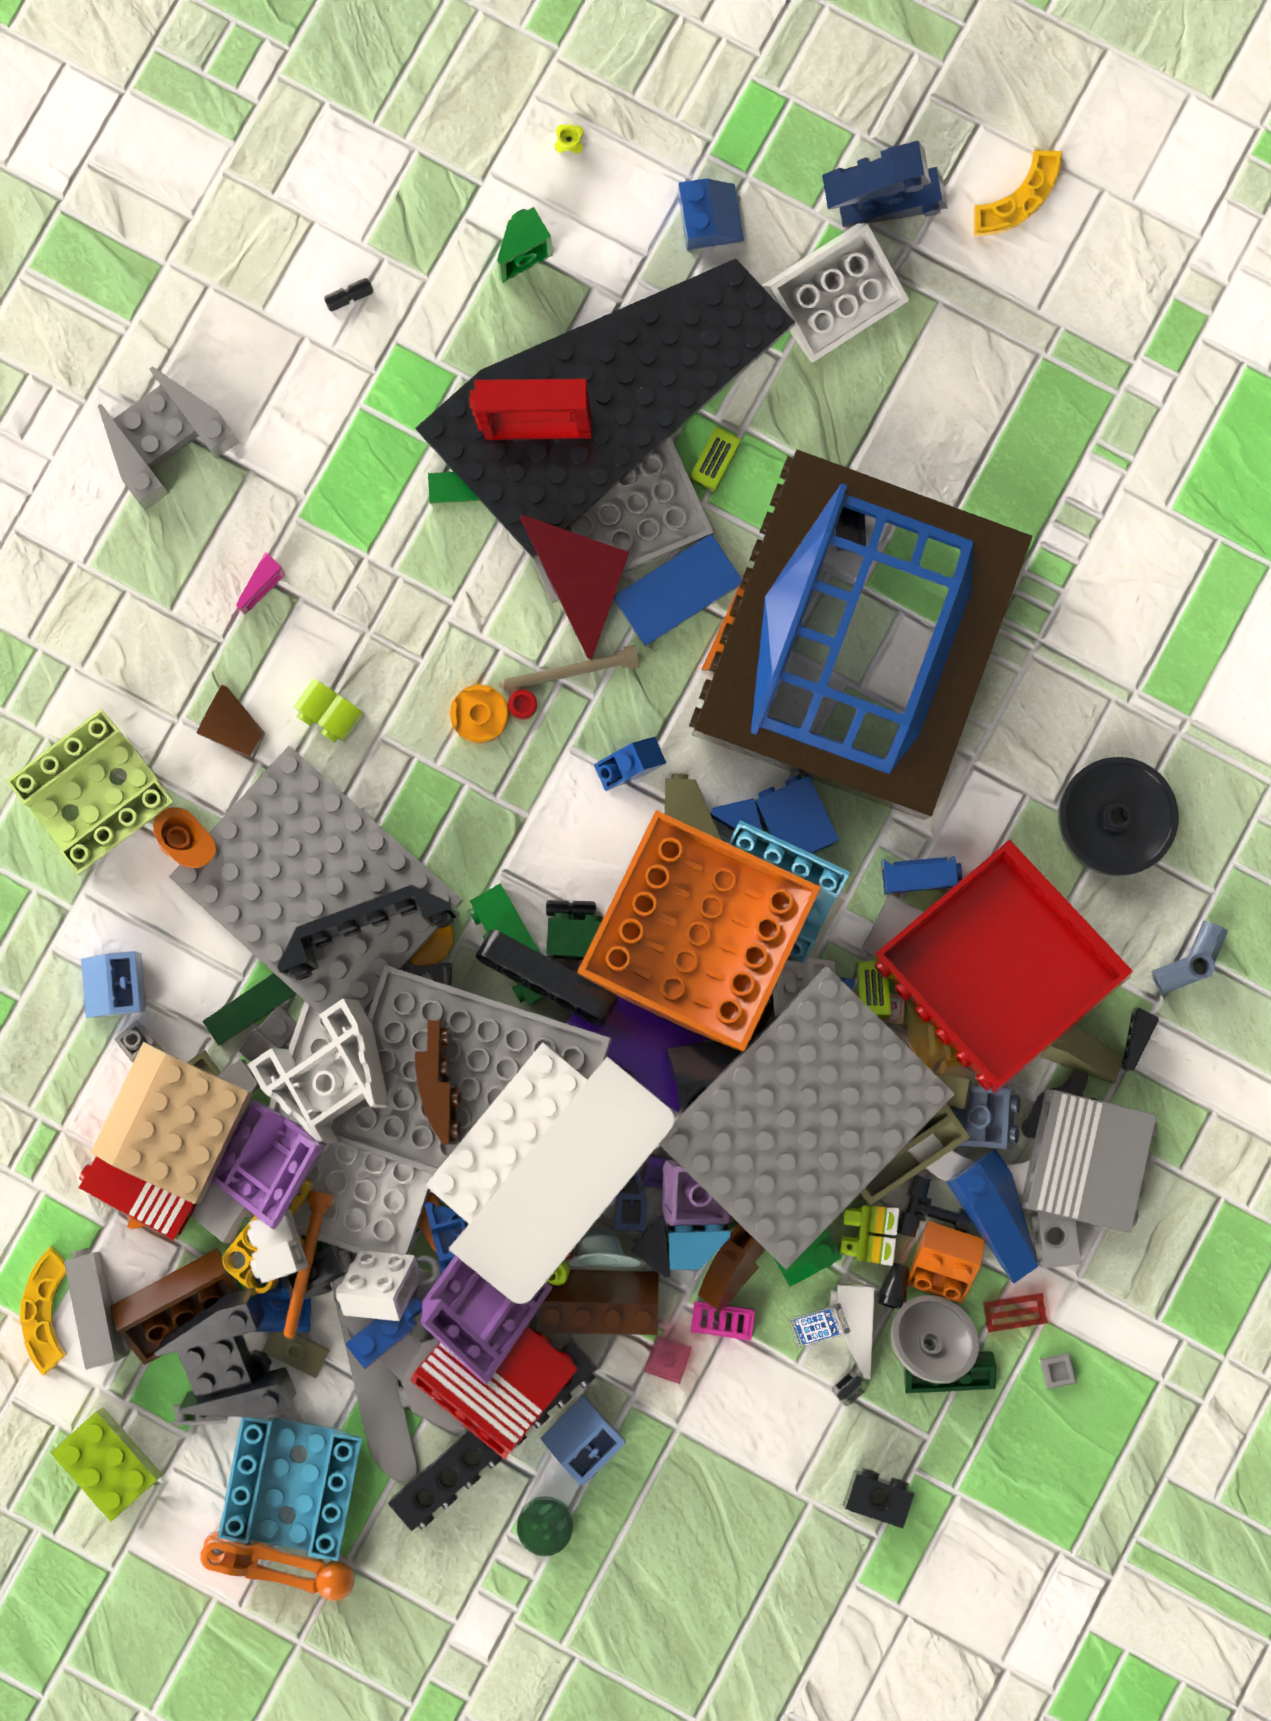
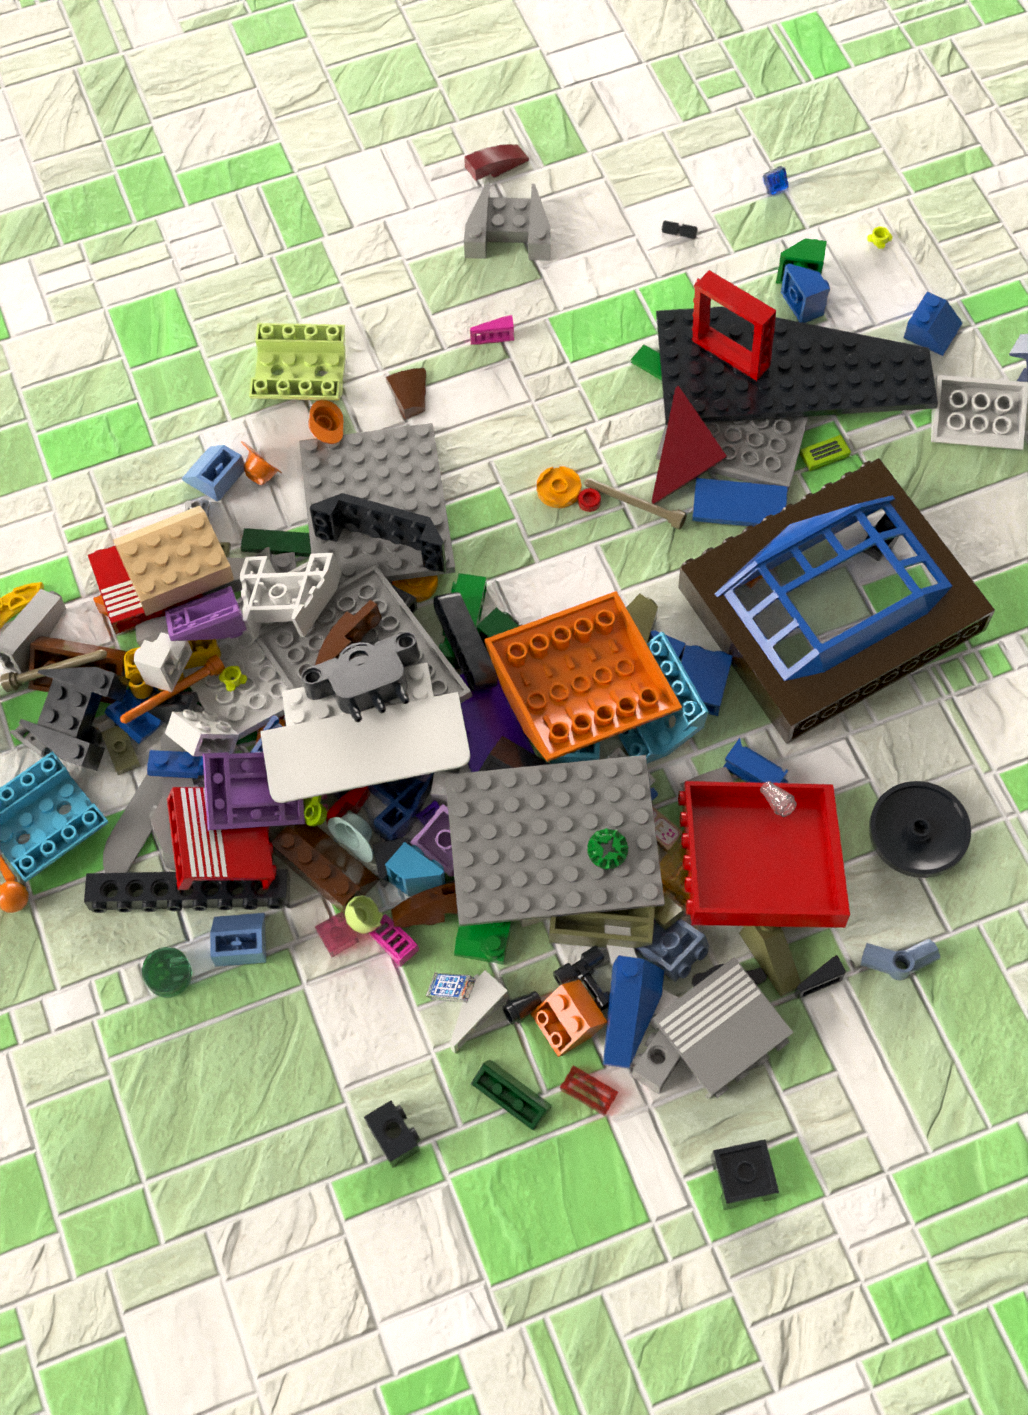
camera: 45 degrees right, 20 degrees down
lime brick [294,678,364,743] -> none
blue slope [594,736,667,791] -> none
black slope [832,1370,868,1406] -> none
lime hips [839,1205,899,1266] -> none
lime tile [857,961,891,1019] -> none
light grey dish [891,1295,979,1383] -> none
light grey tile [1039,1352,1077,1390] -> none
none -> dark tan piece [0,649,107,692]
none -> neon yellow plate [219,666,247,691]
none -> orange piece [241,441,282,485]
none -> piece [301,632,420,722]
none -> yellowish green hair [345,895,383,934]
none -> dark red slope [464,144,529,181]
none -> green gear [587,828,629,869]
none -> black panel [710,1139,779,1210]
none -> clear cone [760,781,797,817]
none -> clear blue tile [762,166,789,195]
none -> blue slope [781,264,830,323]

